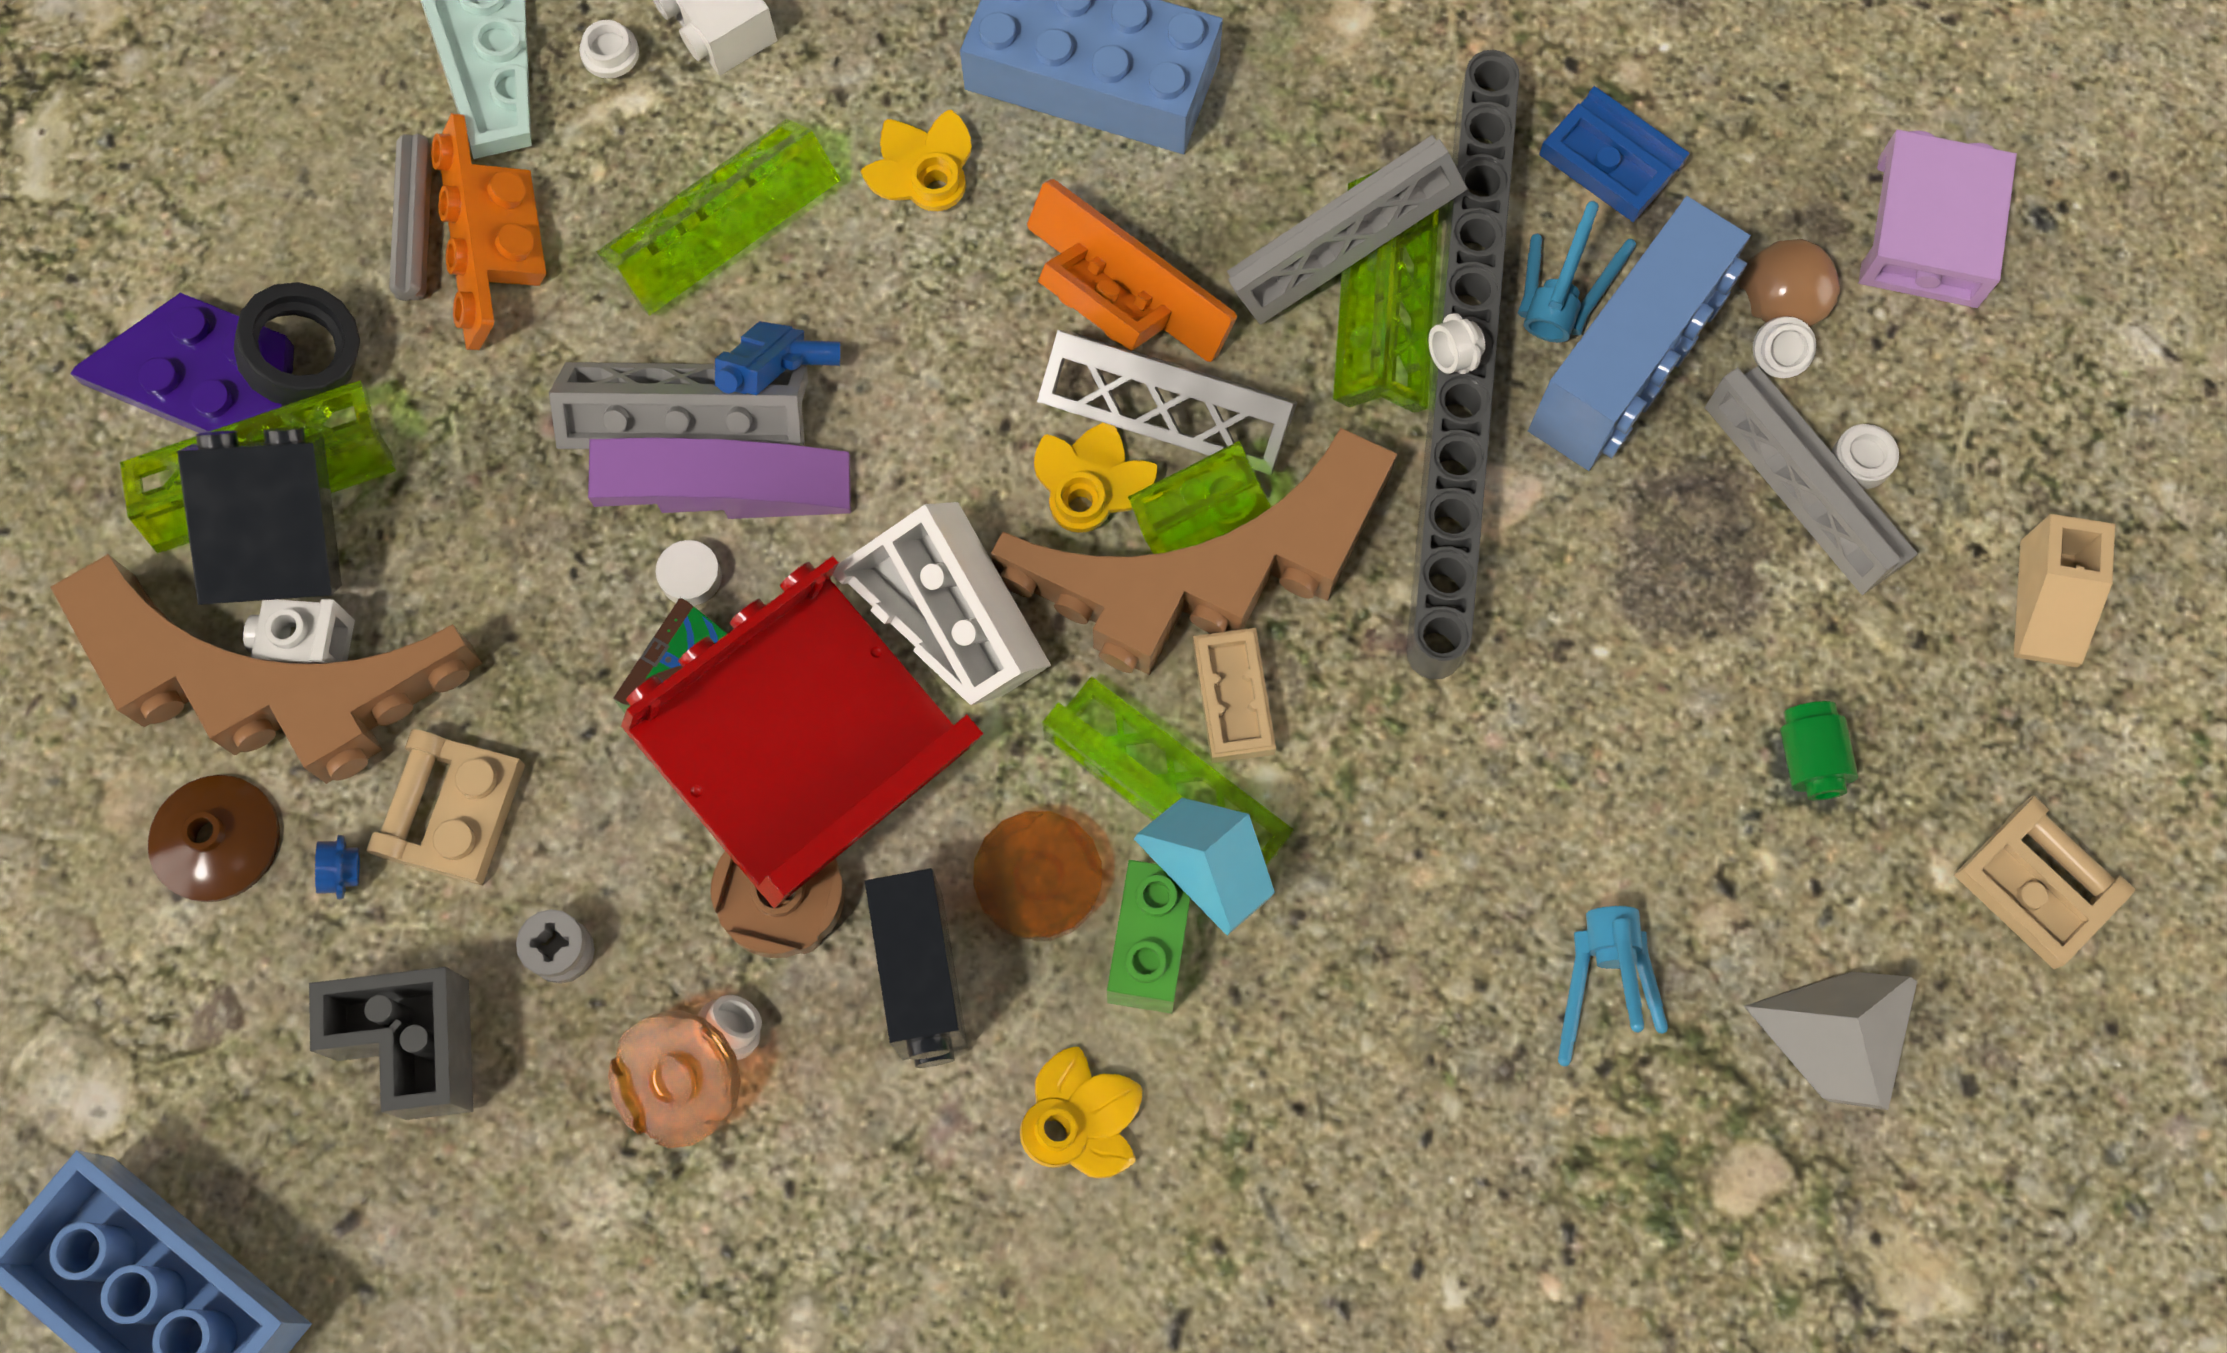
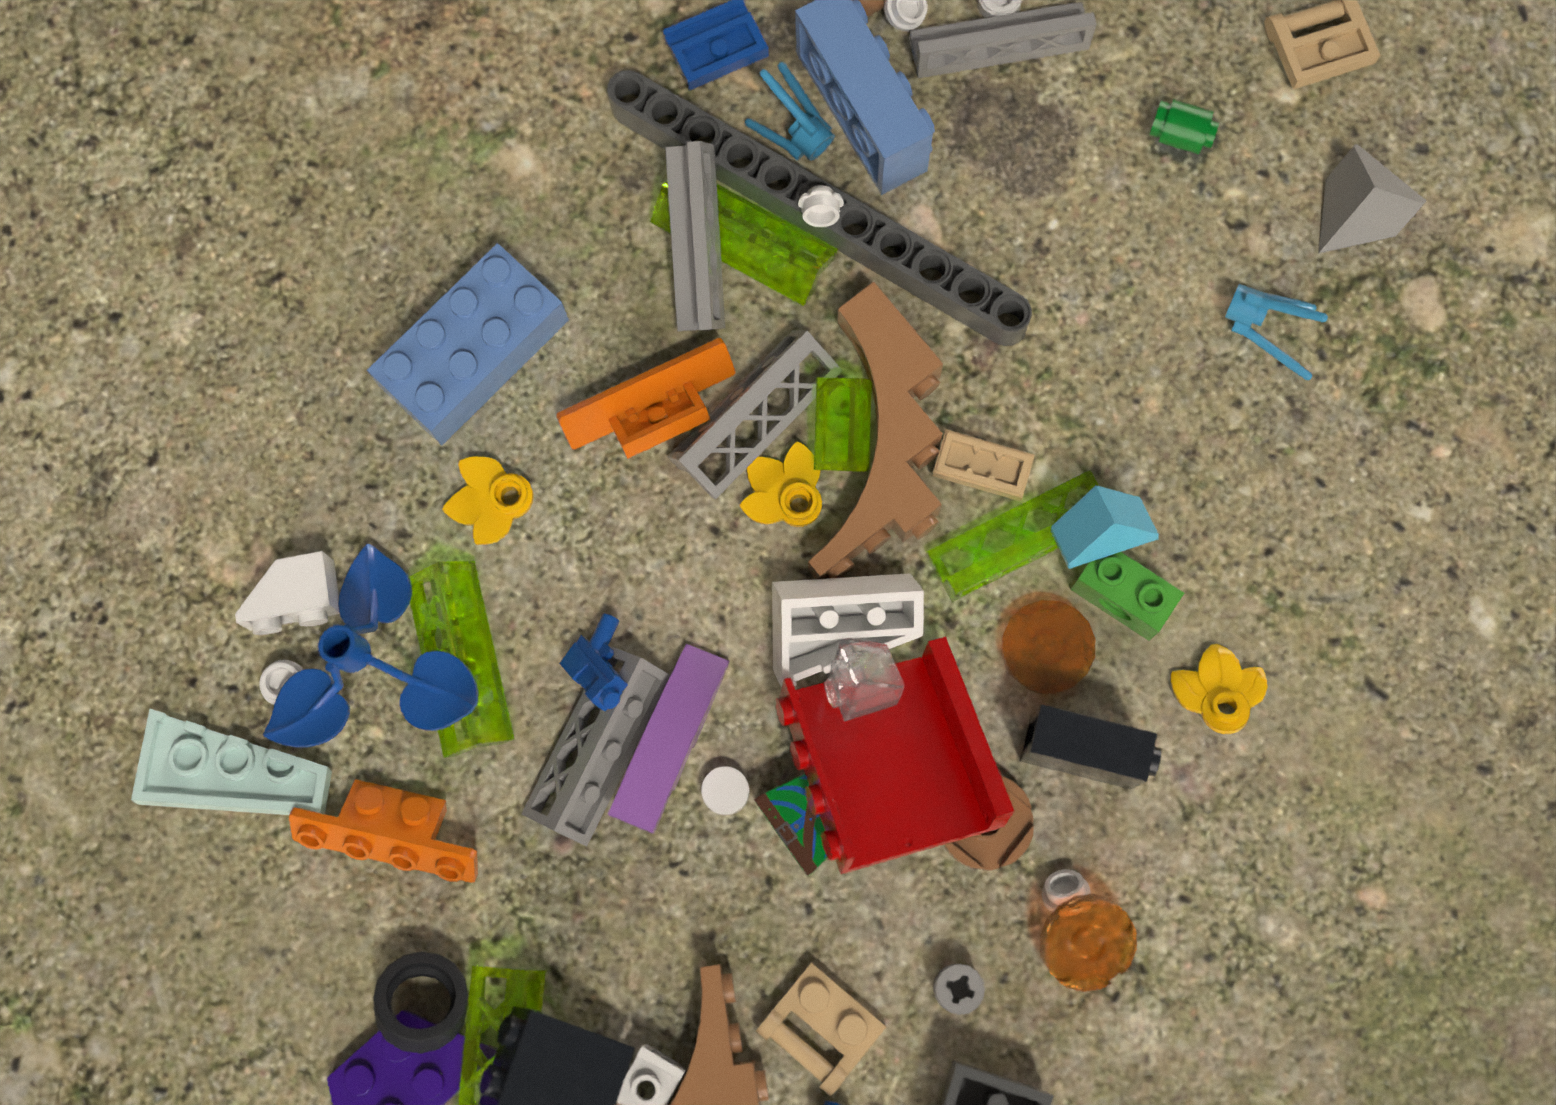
camera: 60 degrees left, 5 degrees up
light grey axle [389,134,432,301] -> none
none -> blue plant [263,544,478,748]
none -> clear slope [824,638,905,722]

